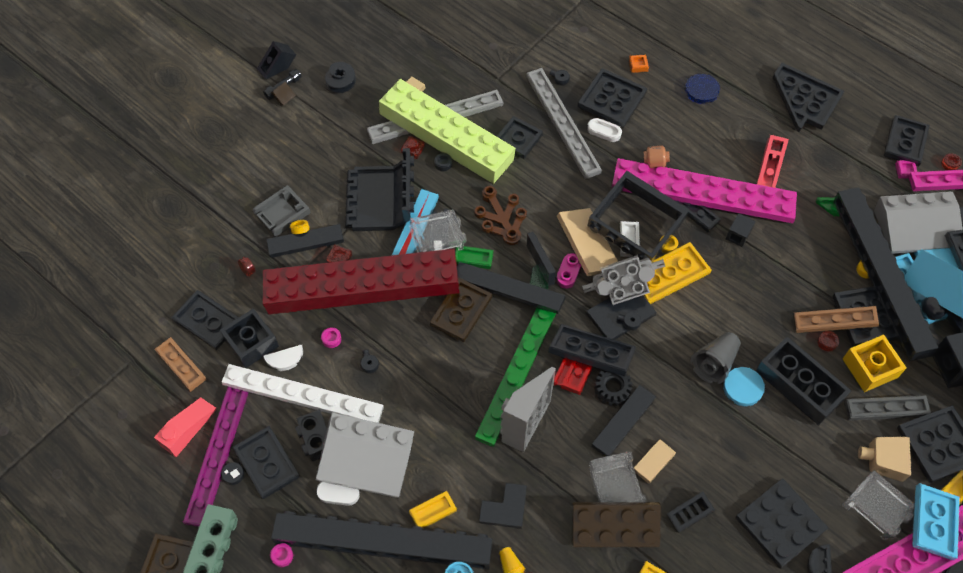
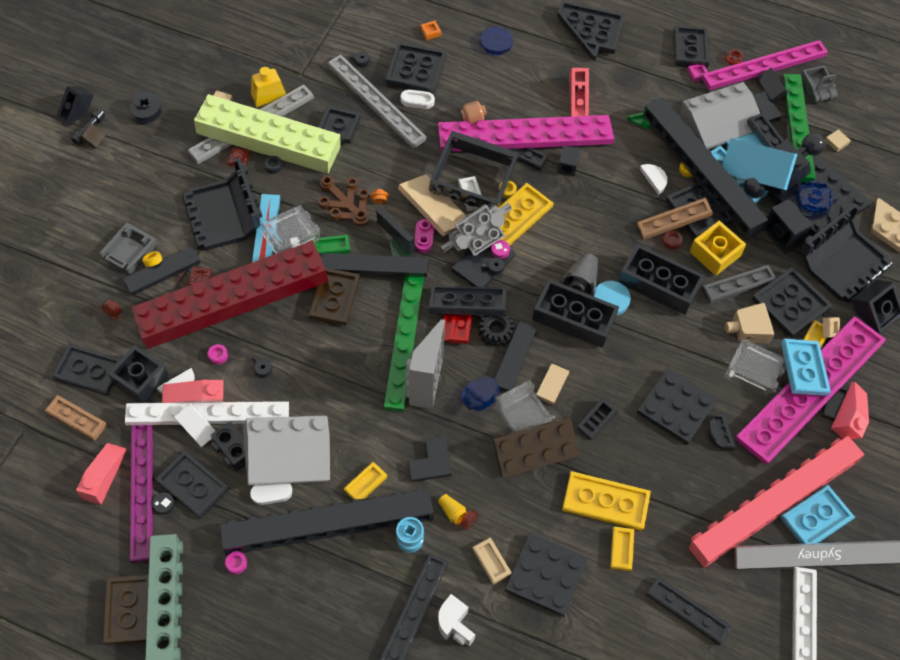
camera: 20 degrees left, 0 degrees up
none -> coral slope [162,380,224,403]
none -> white tile [174,403,216,447]
none -> yellow torso [251,67,286,107]
none -> orange plate [370,189,388,204]
none -> clear blue tile [461,376,500,411]
none -> dark pink tile [491,240,510,259]
none -> black brick [532,279,619,348]
none -> white tile [640,164,667,195]

